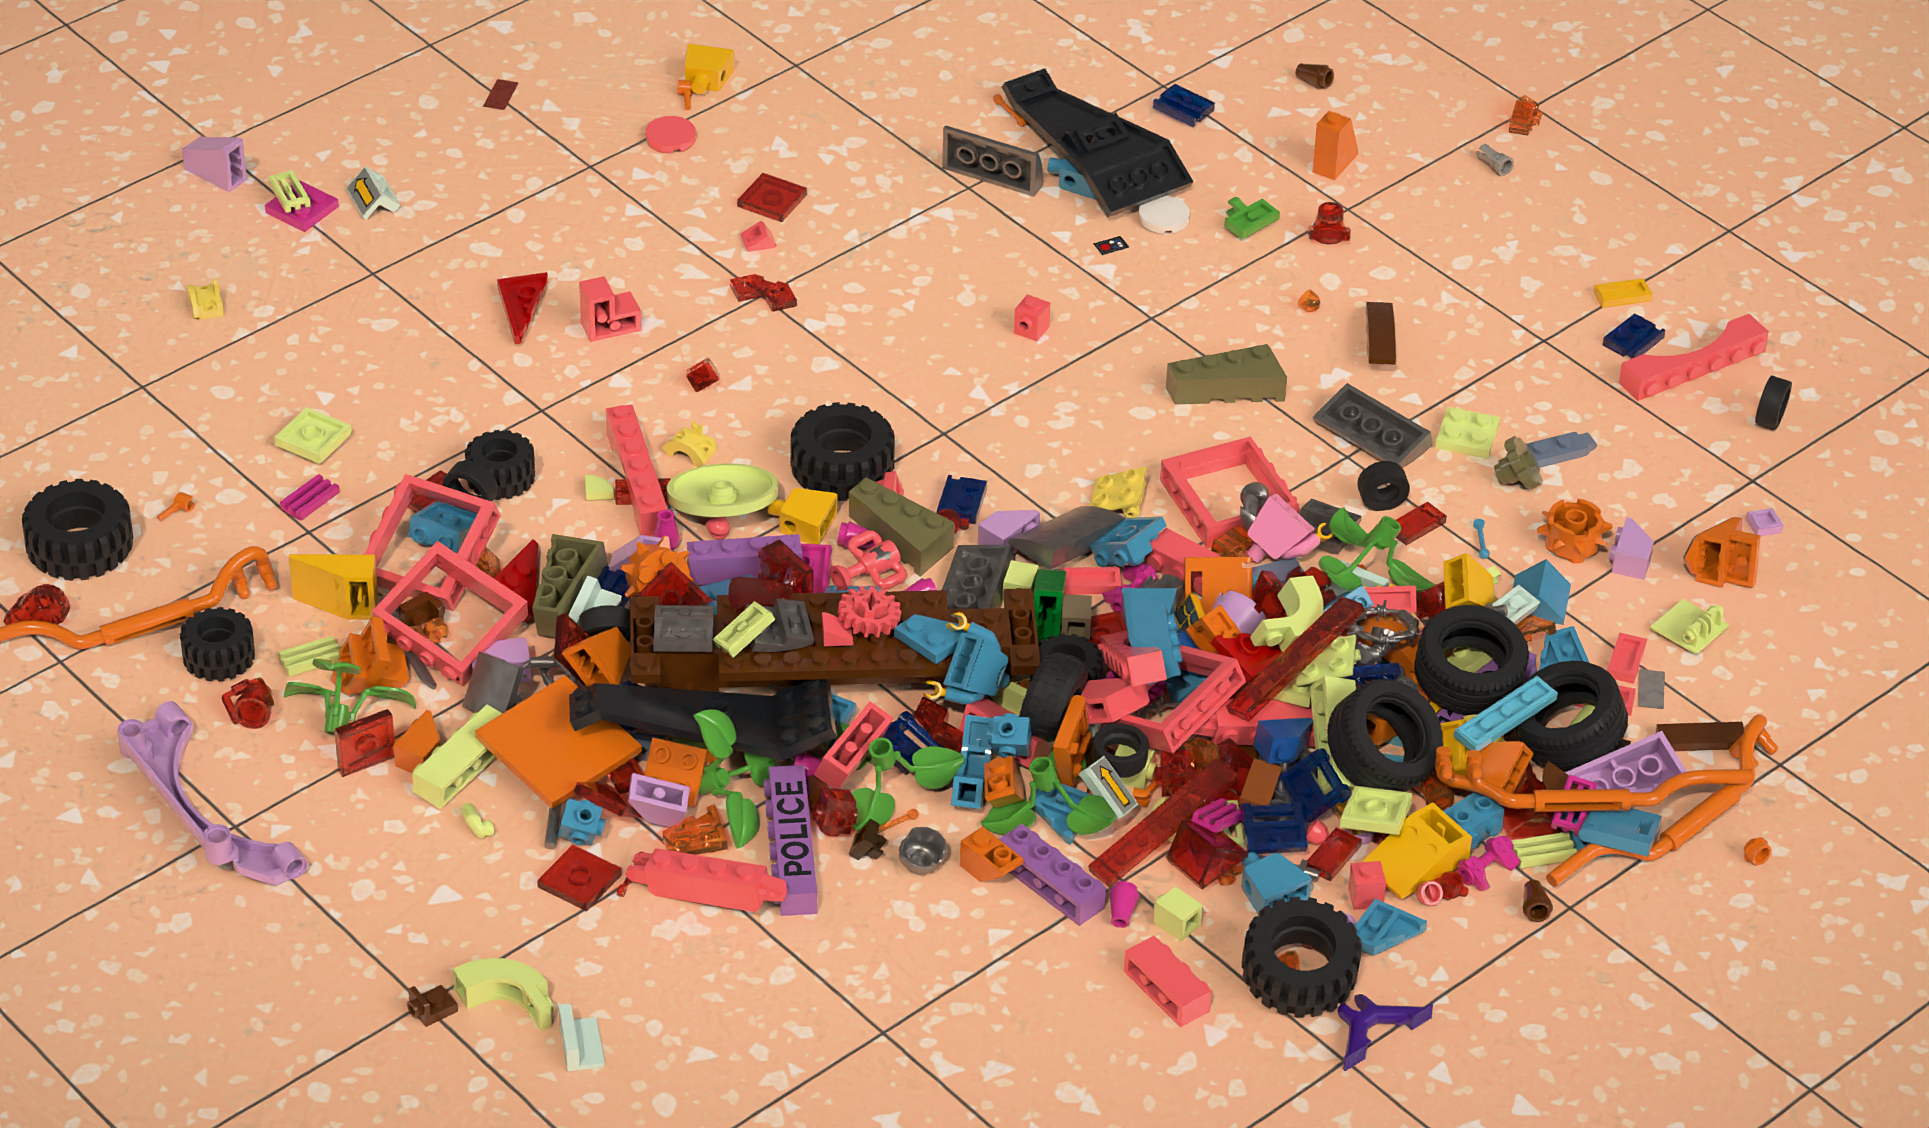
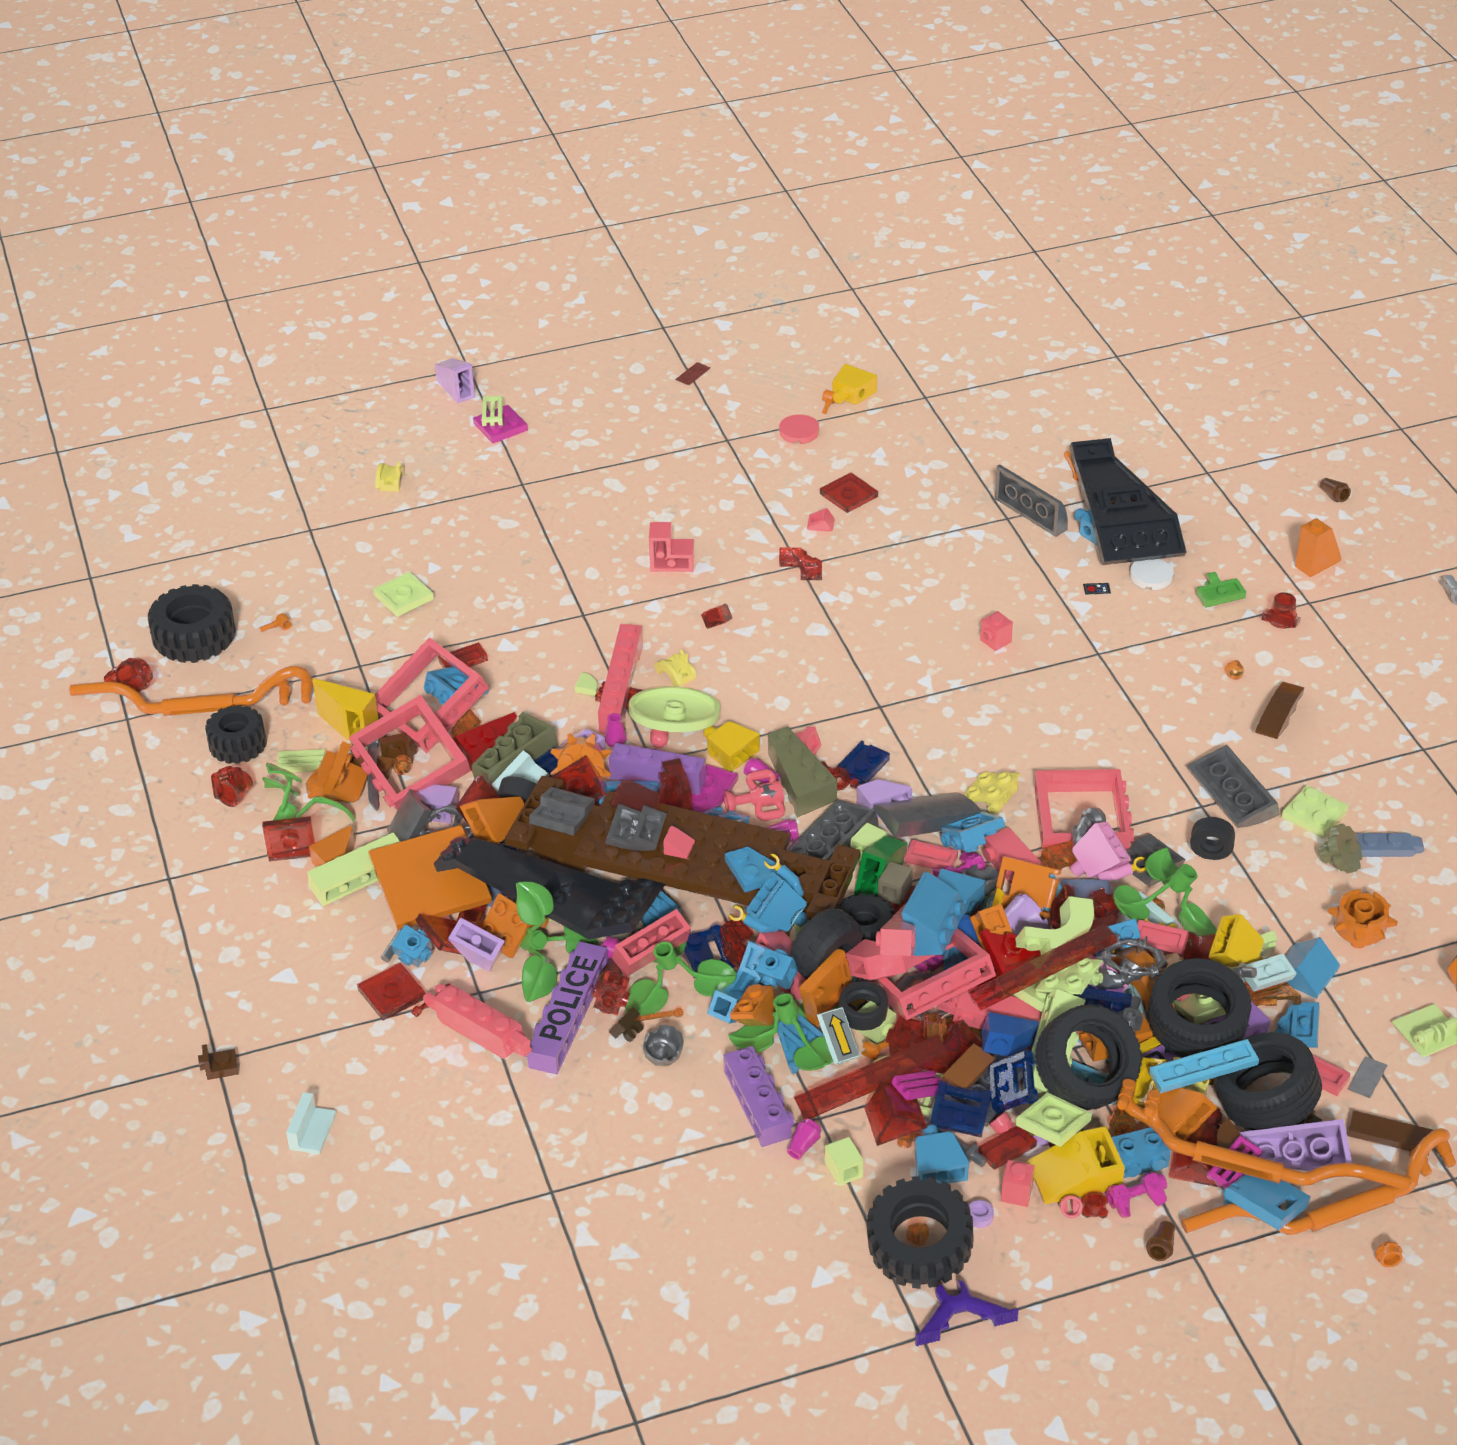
camera: 25 degrees right, 0 degrees up
lavender panel [117,701,308,886] -> none
dark pink tile [280,474,340,521] -> none
panel [346,166,400,219] -> none
black tyre [442,460,498,514] -> none
yellowish green arch [452,958,554,1031] -> none
yellowish green arm [461,803,494,839] -> none
black tyre [465,430,535,500] -> none
red wing [497,272,548,344] -> none
clear orange wing [662,805,728,855] -> none
yellowish green tile [712,601,775,657] -> none
black tyre [790,402,895,501] -> none
coral gear [837,586,901,638] -> none
orange slope [960,827,1024,882] -> none
coral brick [1124,935,1211,1028] -> none
clear blue plate [1153,84,1215,127] -> none
olive wedge [1166,344,1287,405] -> none
dark azure wing [1355,898,1427,956] -> none
clear red tile [1396,501,1447,546] -> none
dark azure hinge [1473,518,1490,559] -> none
yellowish green tile [1512,832,1577,869] -> none
coral tile [1607,632,1647,684] -> none
lavender slope [1609,517,1654,580] -> none

